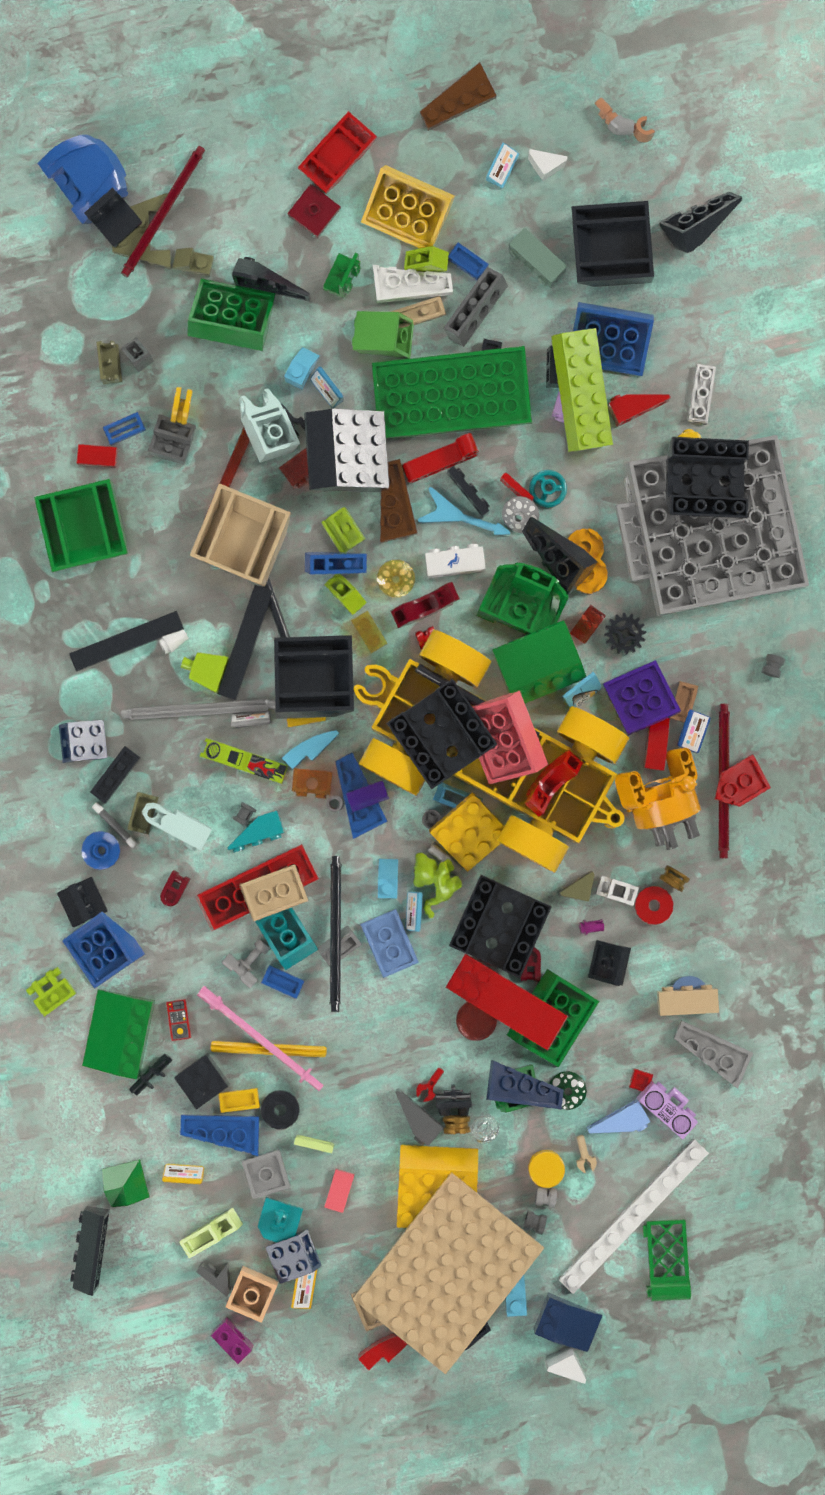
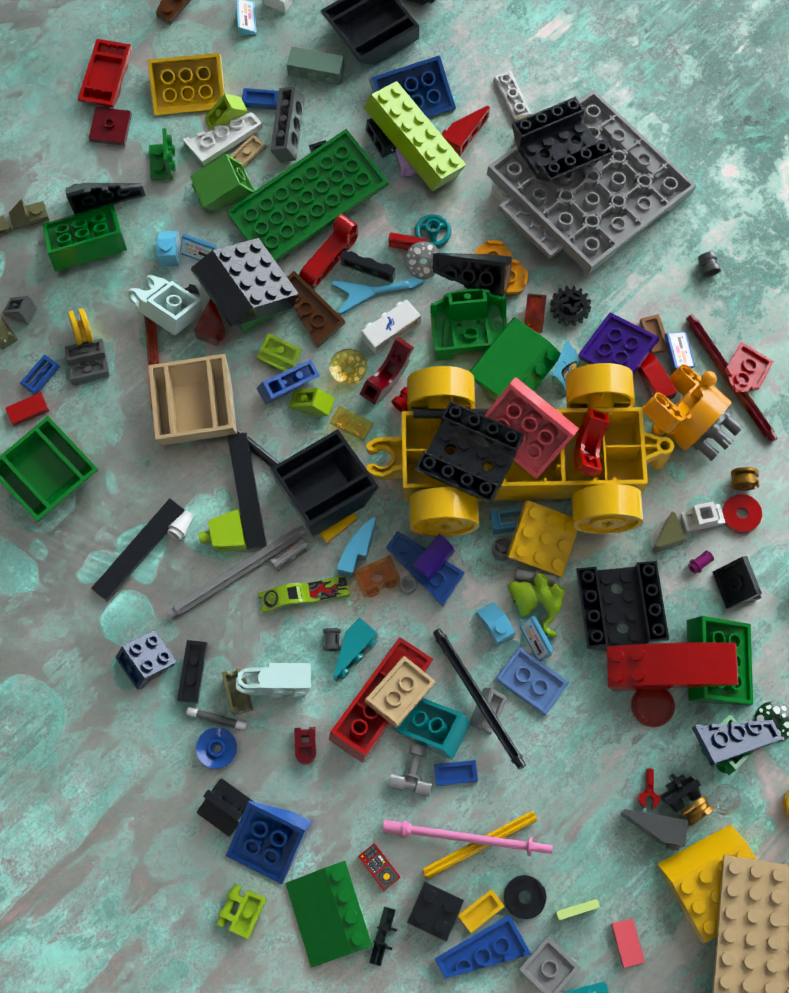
camera: 25 degrees left, 15 degrees down
dark red plate [521,947,541,982] -> none

